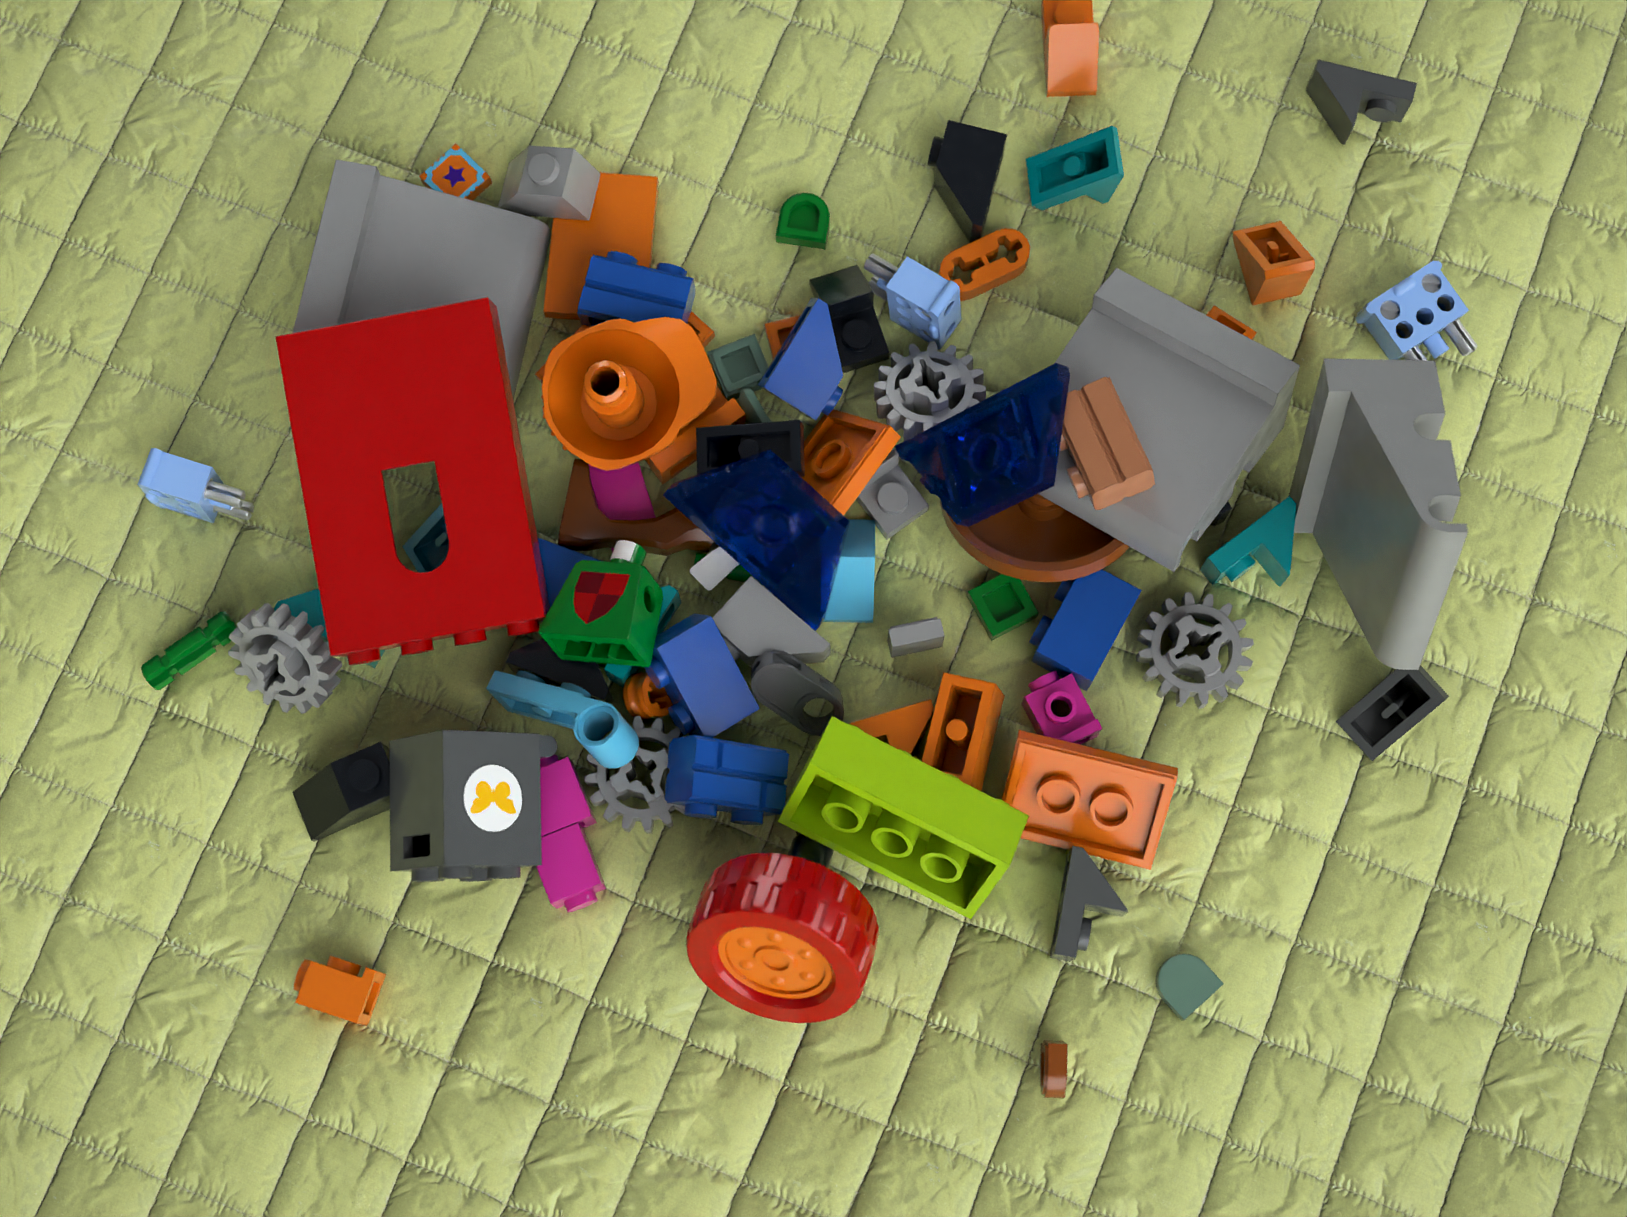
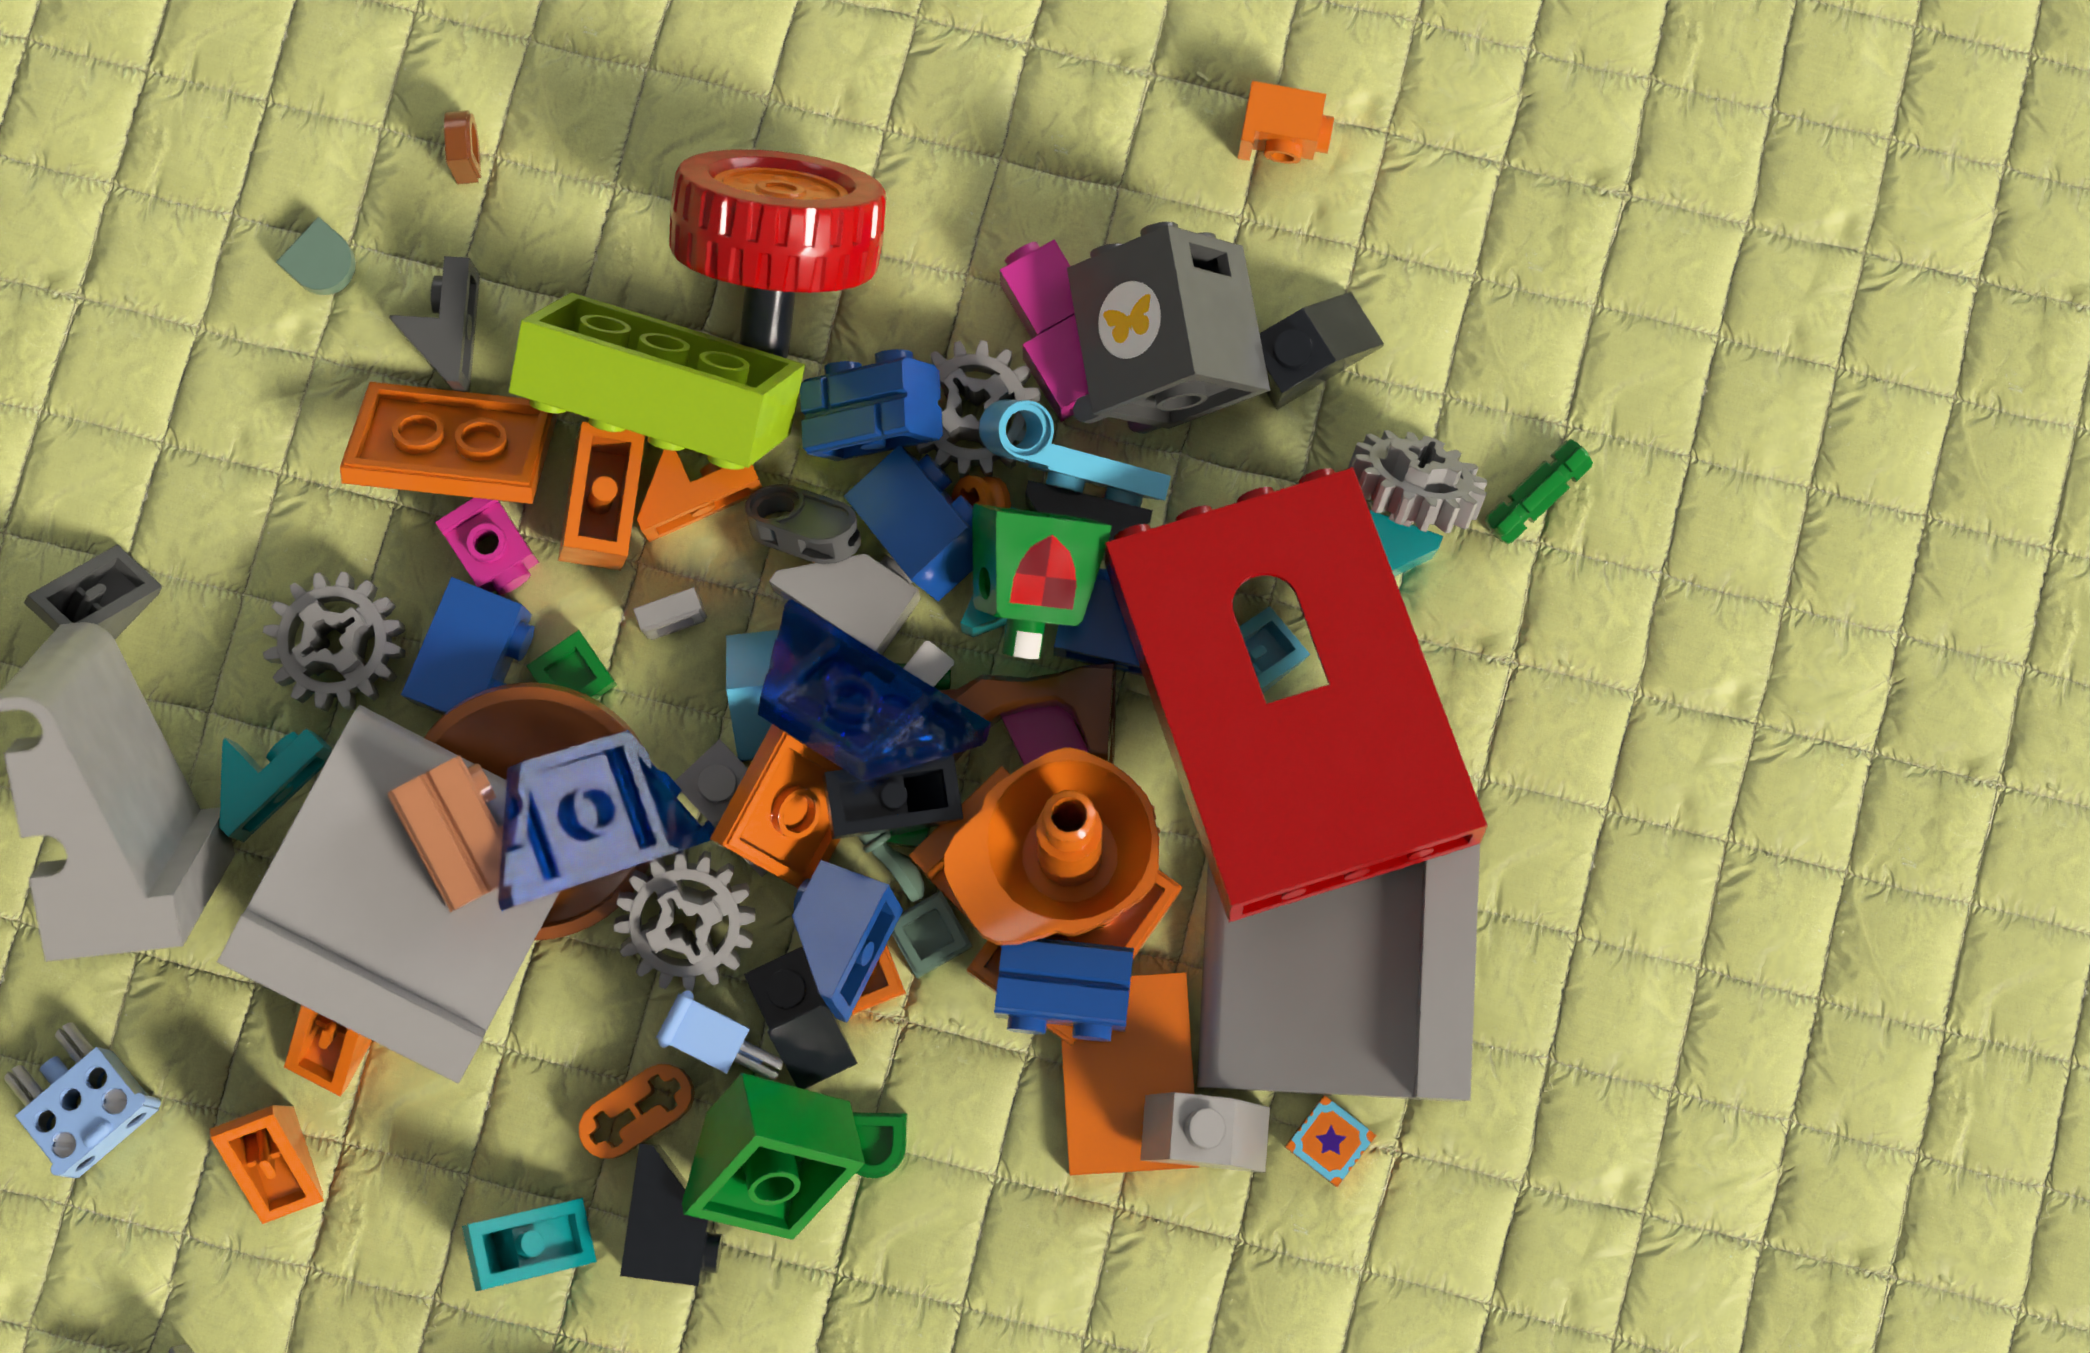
camera: 170 degrees right, 5 degrees up
light blue piece [137,448,254,523] -> none
none -> green slope [682,1073,865,1240]

